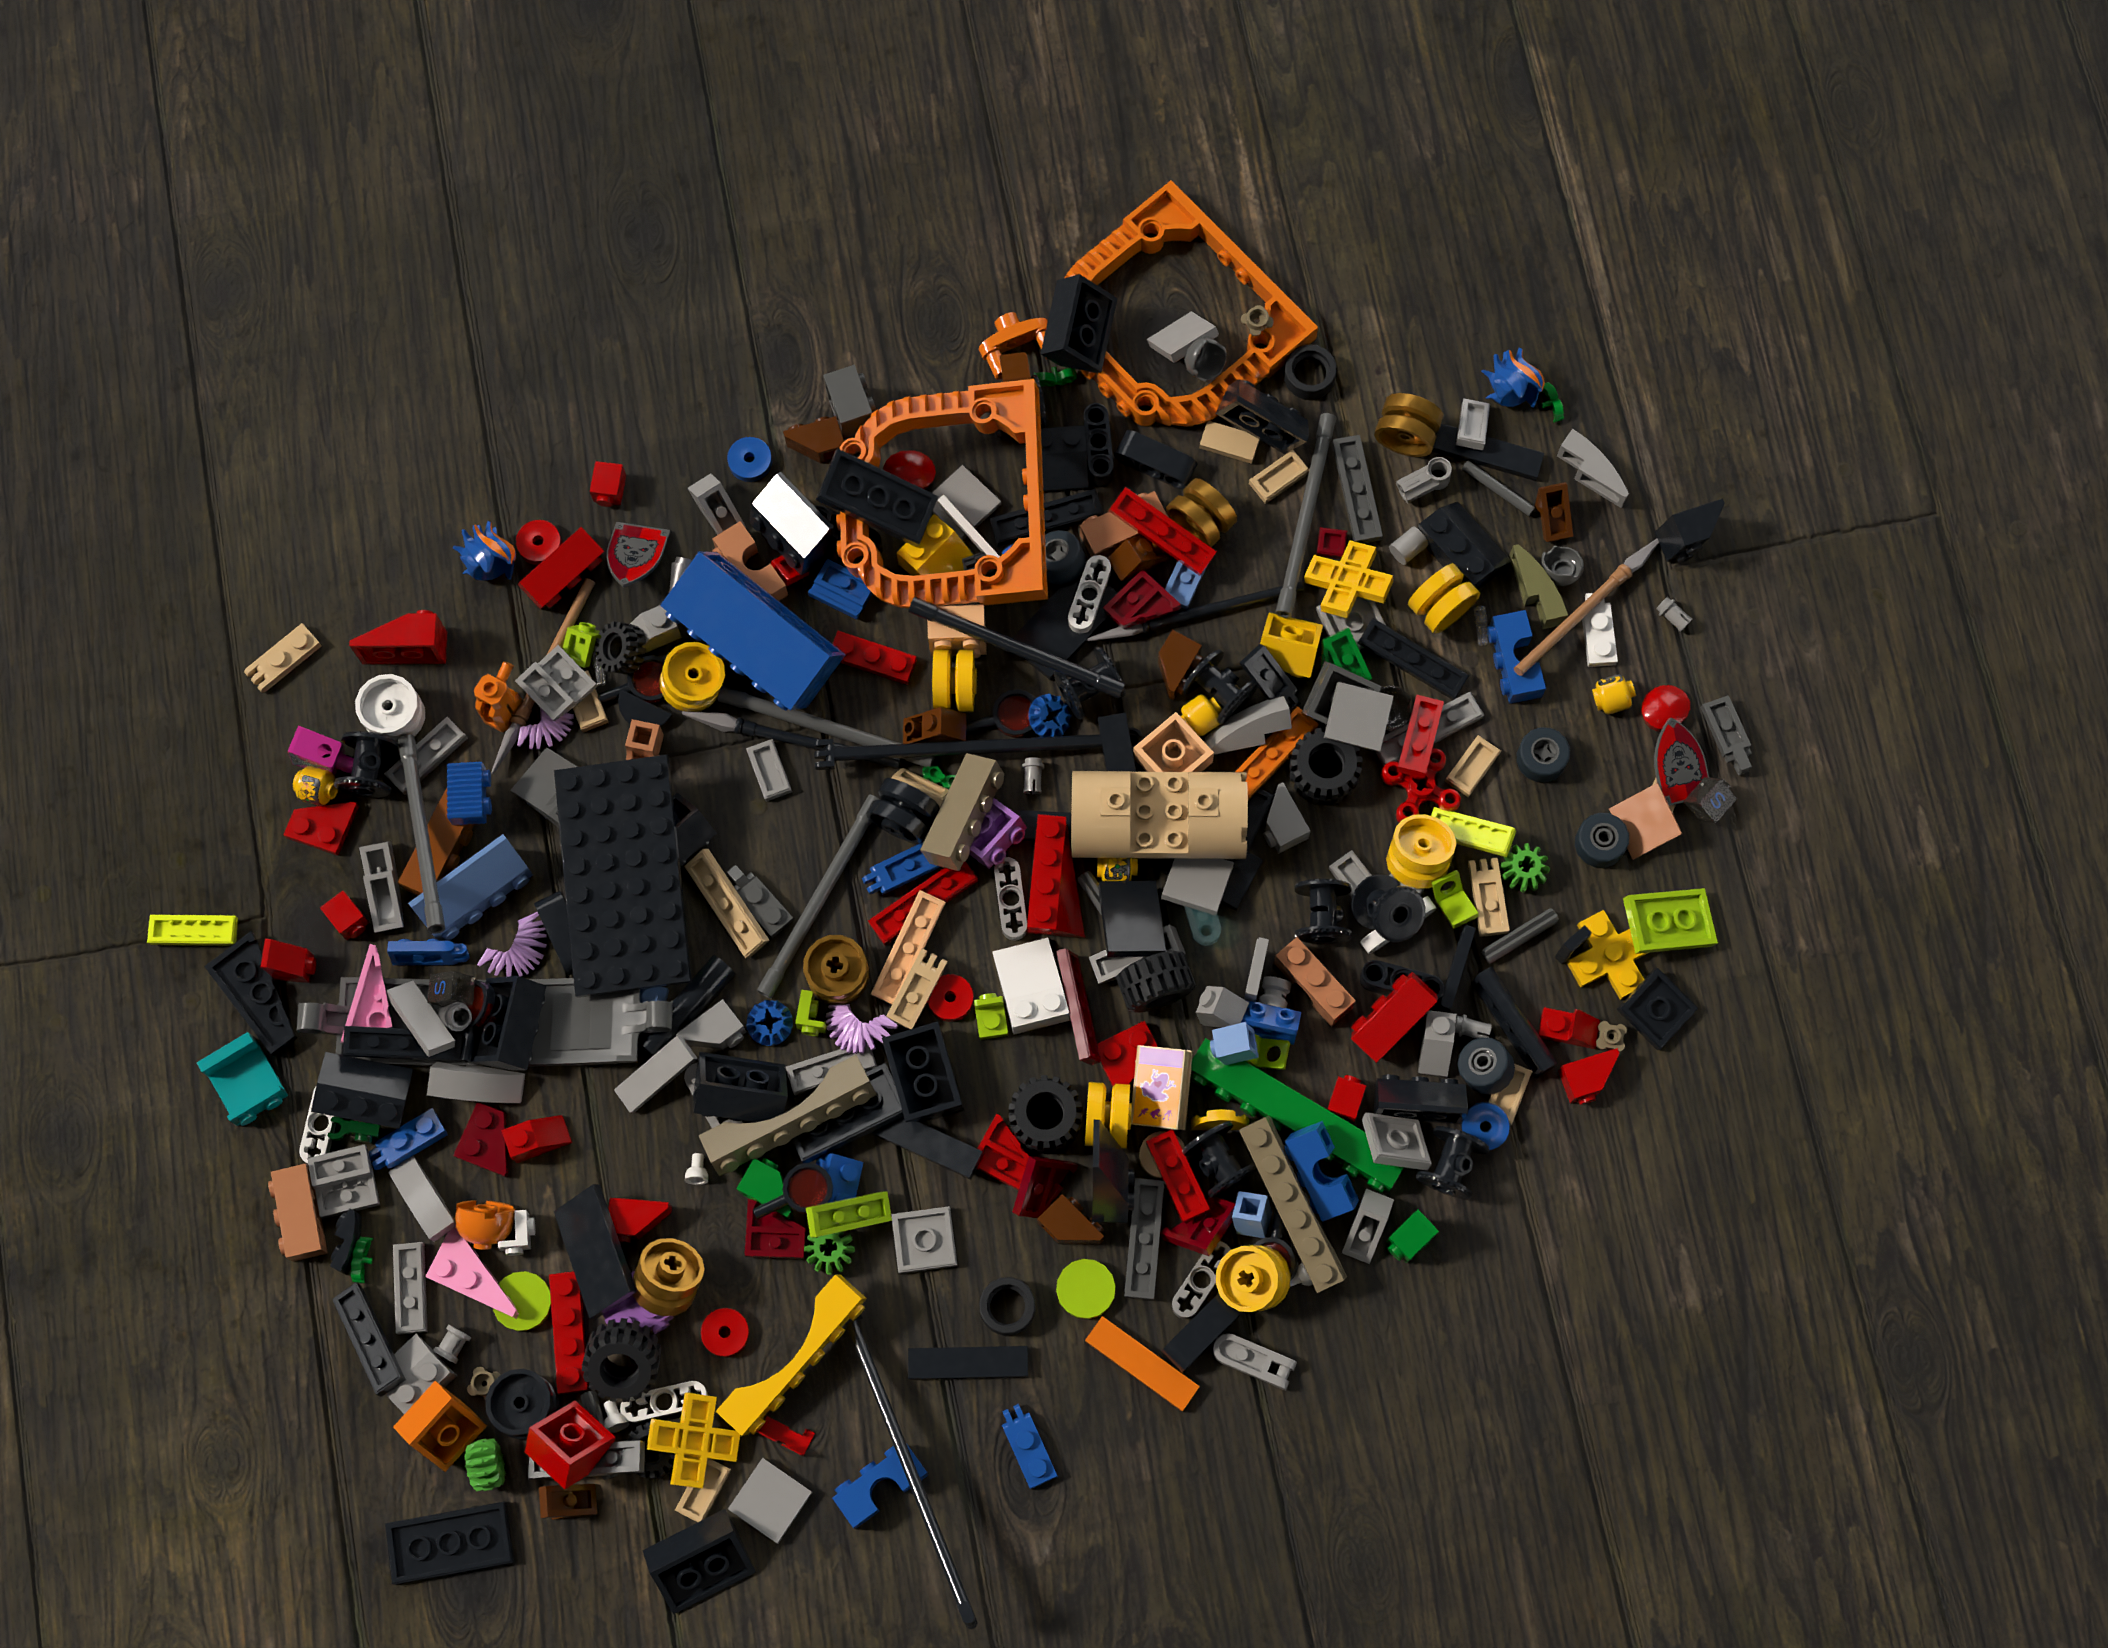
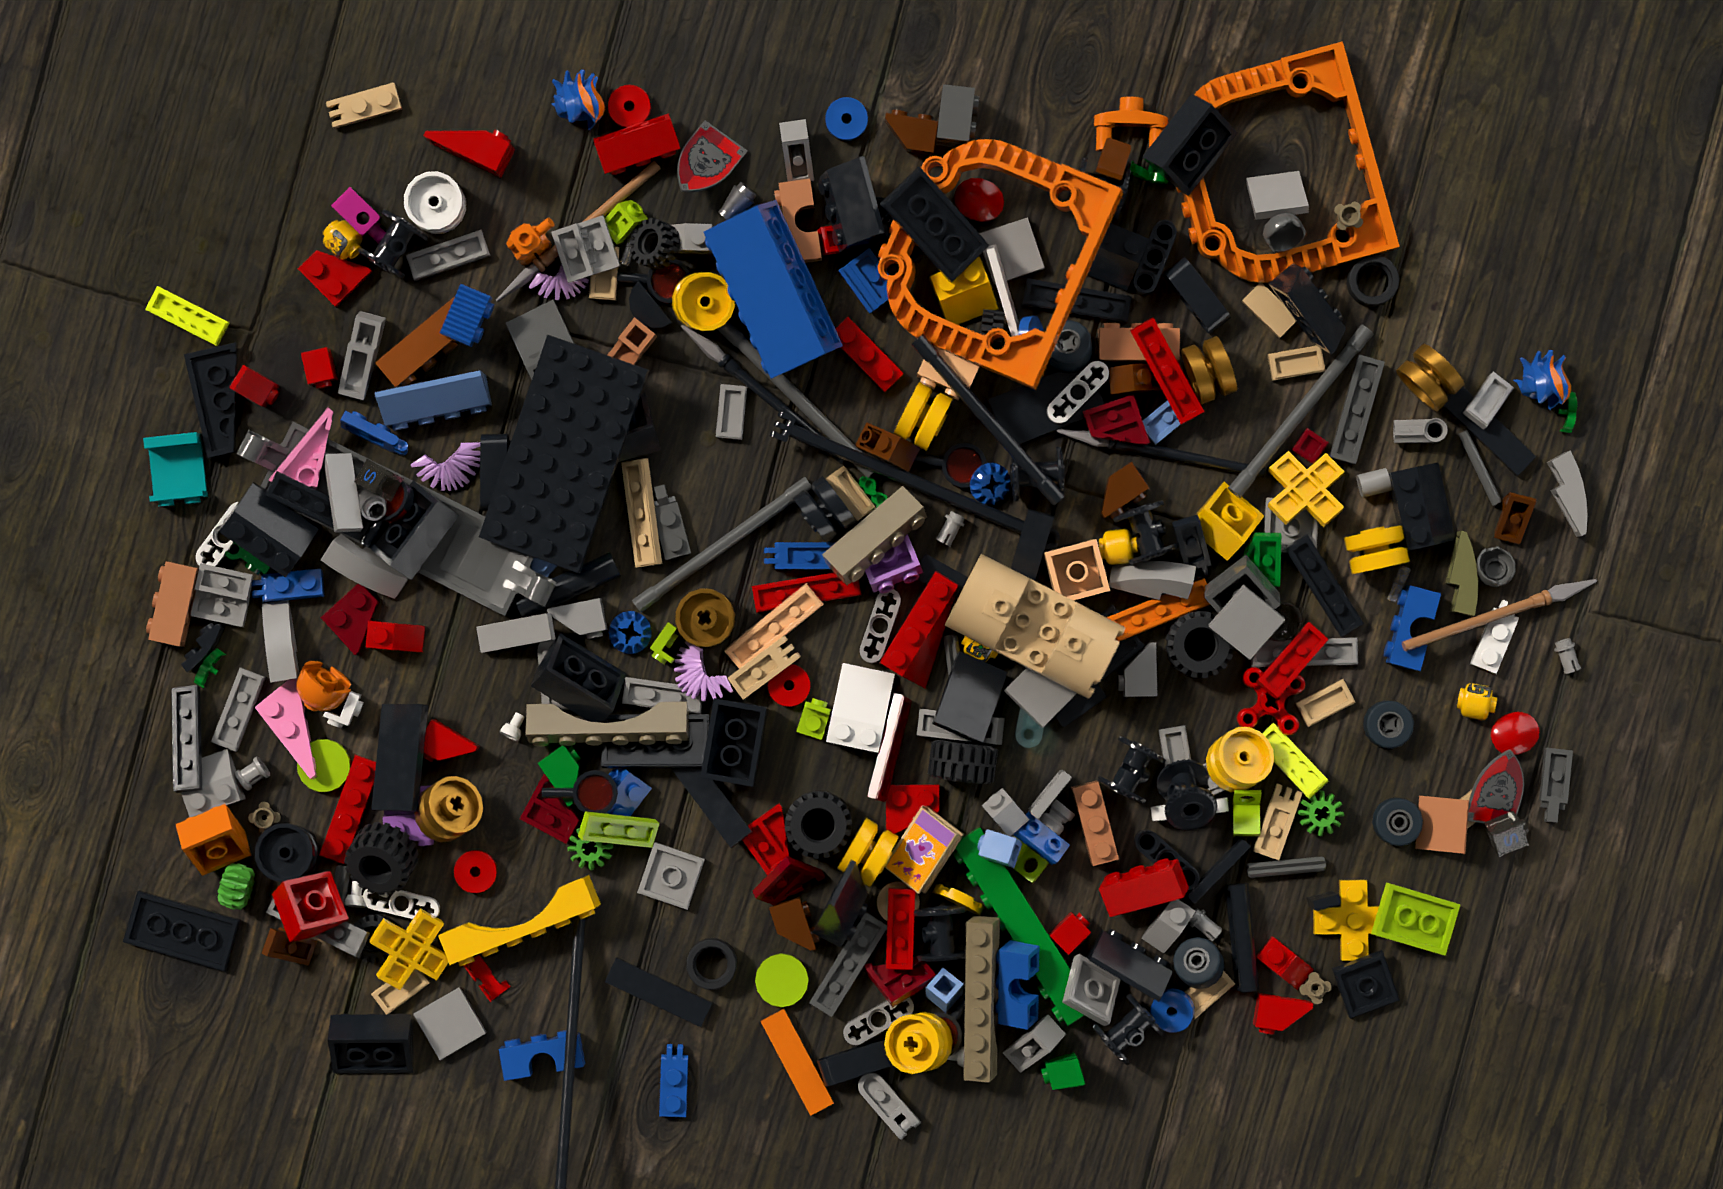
camera: 30 degrees right, 15 degrees up
dark grey piece [398,734,445,934] -> none
red brick [590,461,626,507] -> none
black slope [1655,498,1725,563] -> none

